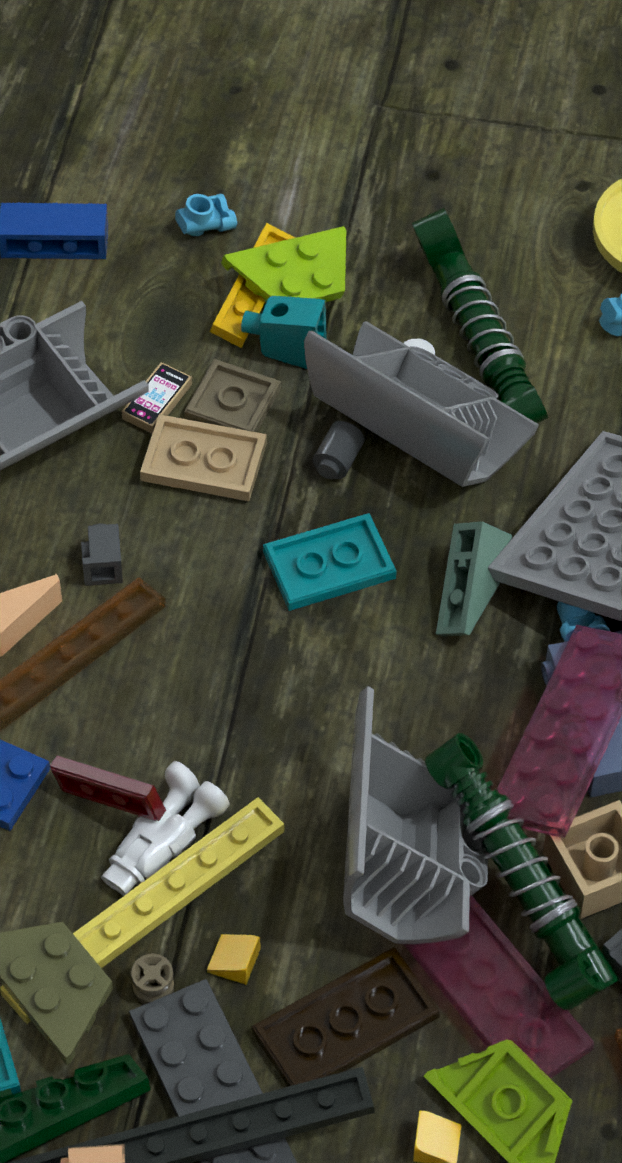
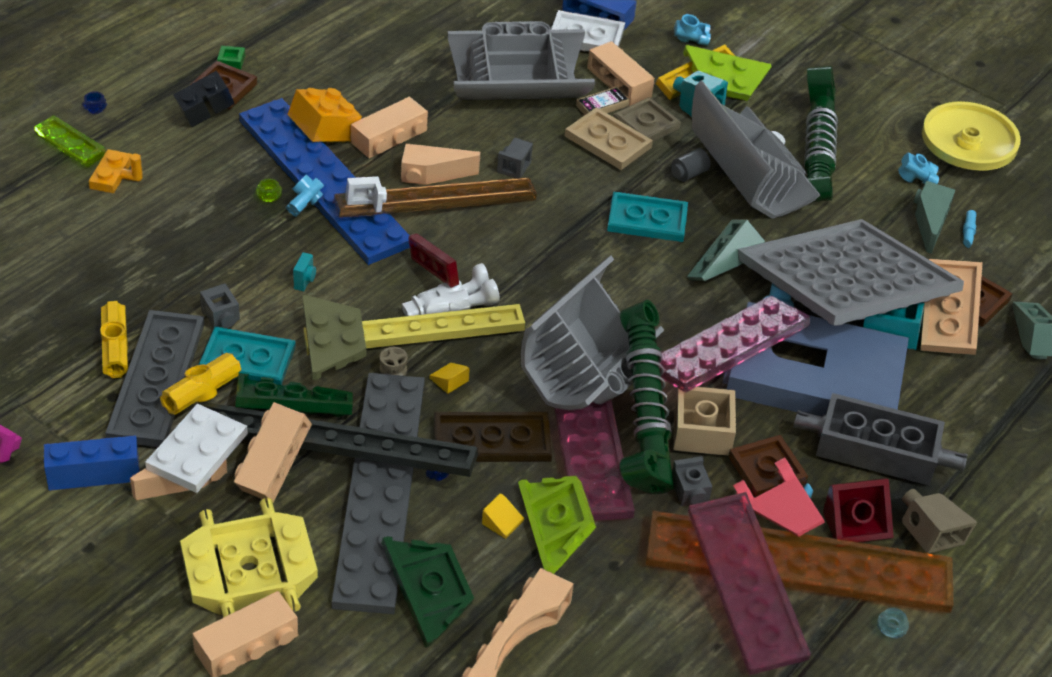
camera: 25 degrees right, 10 degrees down
none -> white plate [551,10,625,51]
none -> light nougat brick [587,41,655,106]

